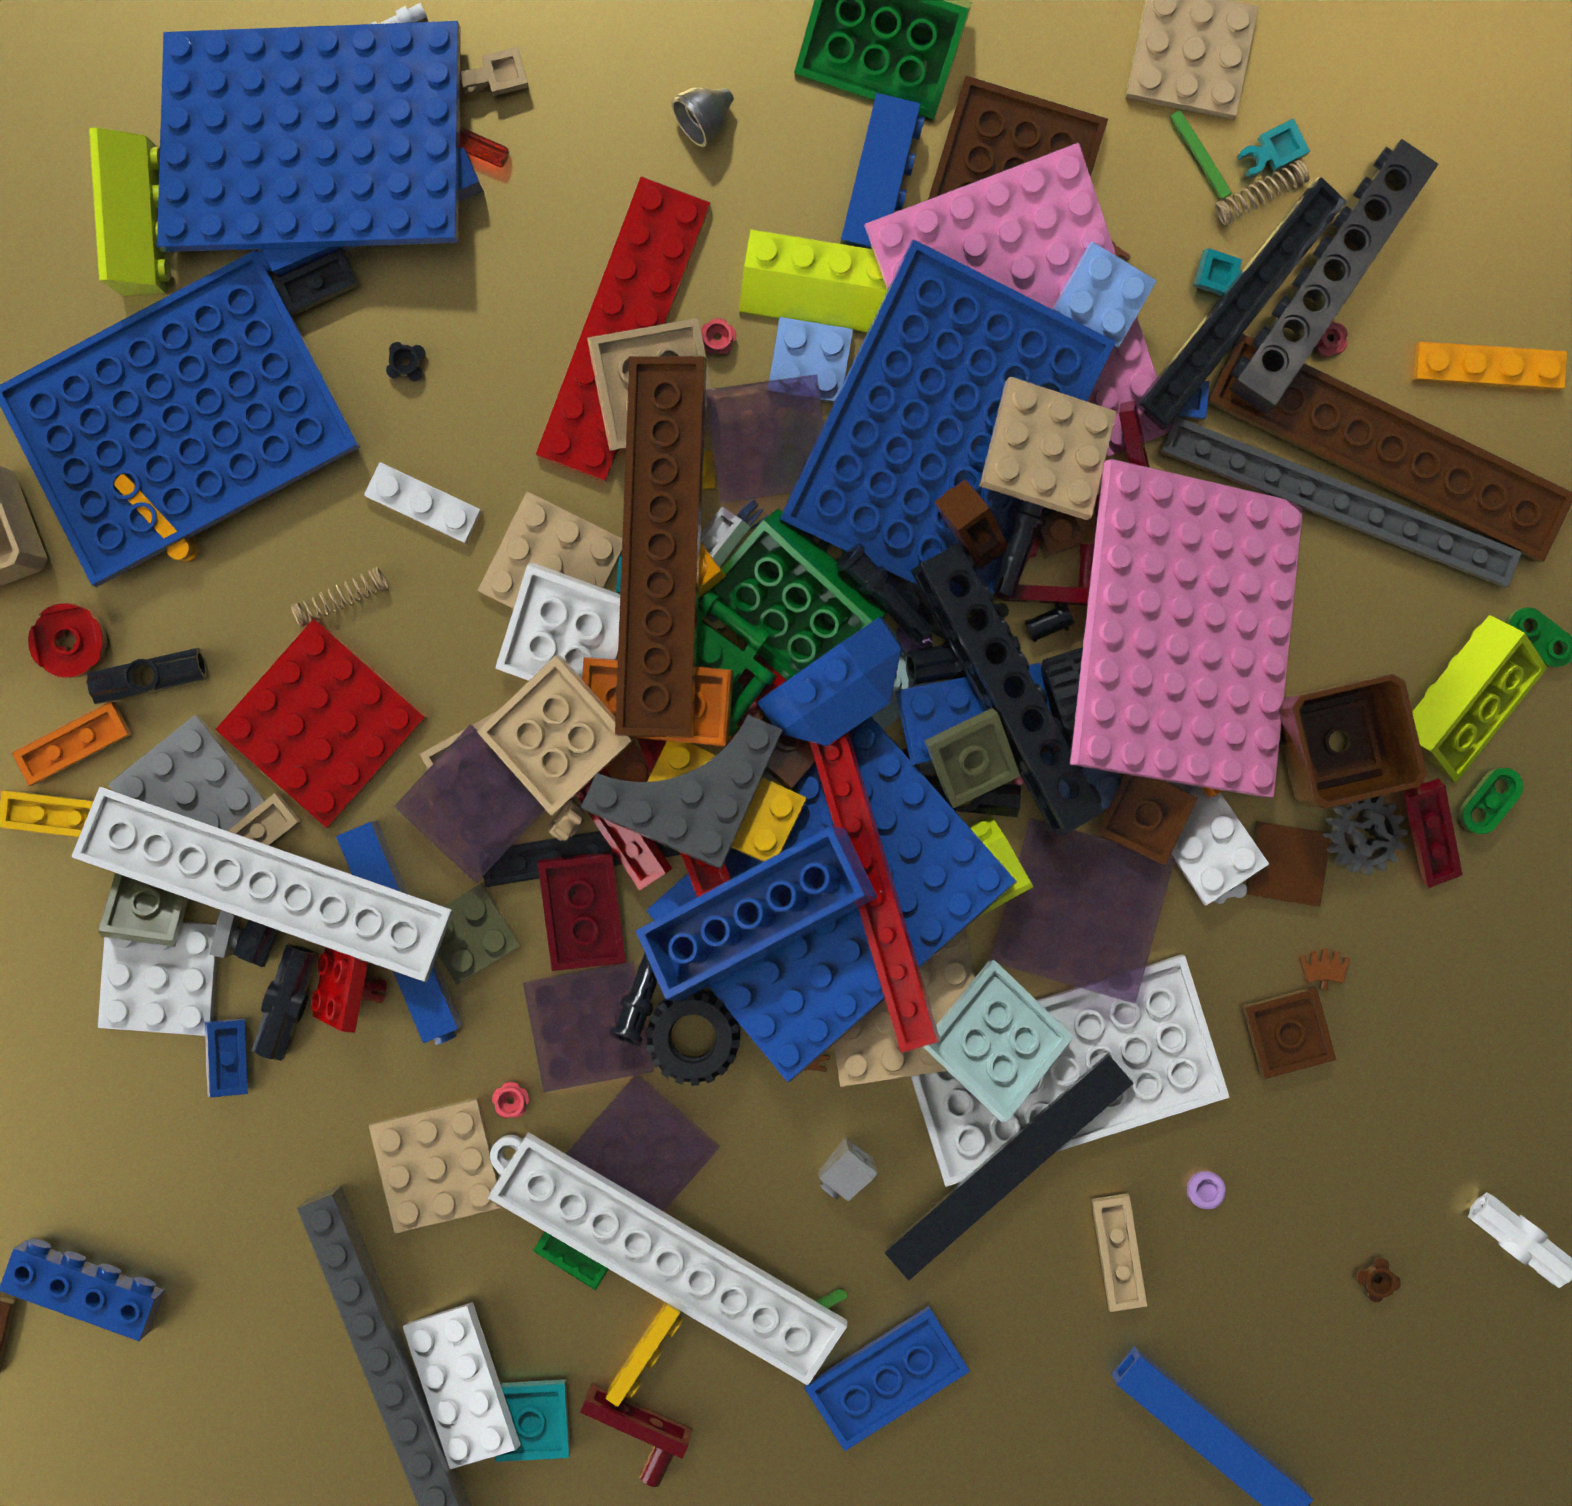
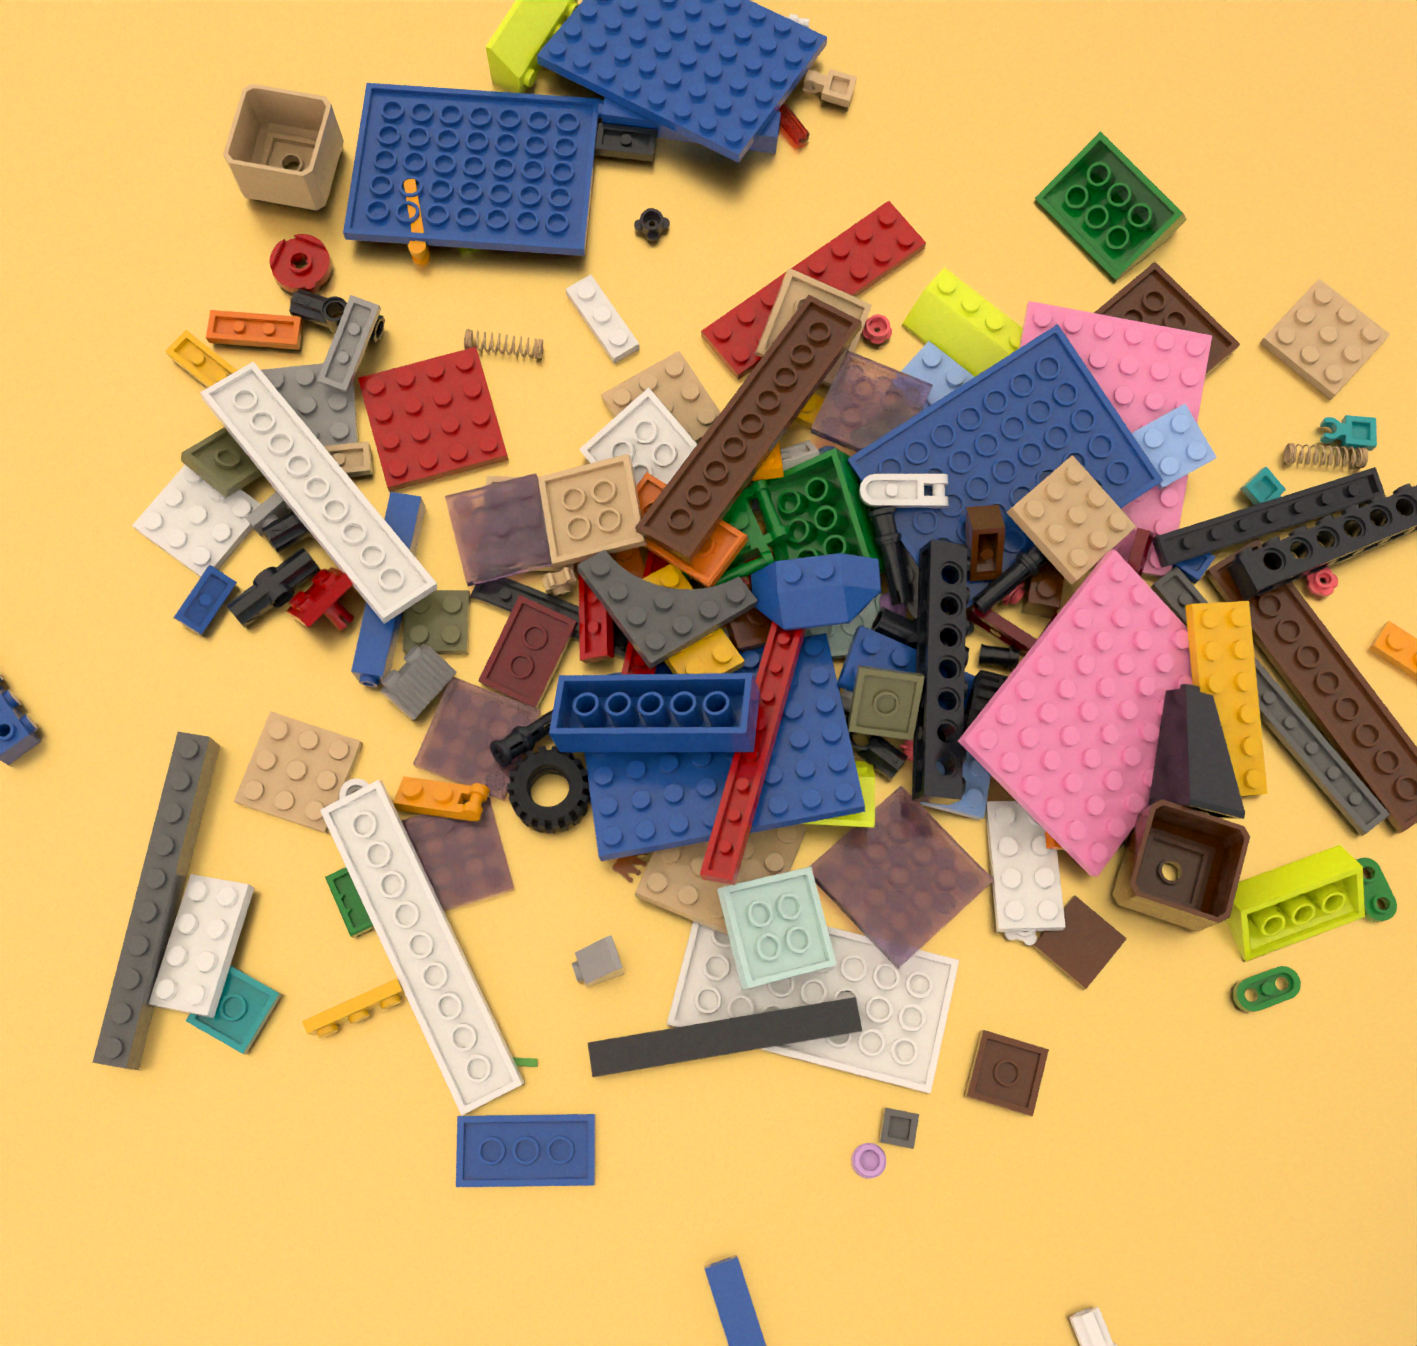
camera: 30 degrees right, 15 degrees down
coral plate [492,1082,529,1118] -> none
dark red piece [580,1384,692,1487] -> none
flat silver helmet [671,87,734,147] -> none
blue brick [840,93,925,249] -> none
tan plate [1091,1193,1147,1312] -> none
reddish brown plate [1097,774,1199,866] -> none
bright green piece [1170,110,1232,199] -> none
dark orange piece [1299,948,1350,990] -> none
dark grey gear [1323,796,1408,875] -> none
reddish brown plate [1356,1258,1401,1302] -> none
dark red piece [1401,778,1463,888] -> none
none -> light grey plate [317,295,381,394]
none -> light grey brick [380,644,457,720]
none -> light orange plate [393,776,490,821]
none -> white plate [859,474,948,509]
none -> dark grey plate [879,1107,919,1149]
none -> black slope [1148,684,1245,819]
none -> yellow plate [1185,601,1268,796]

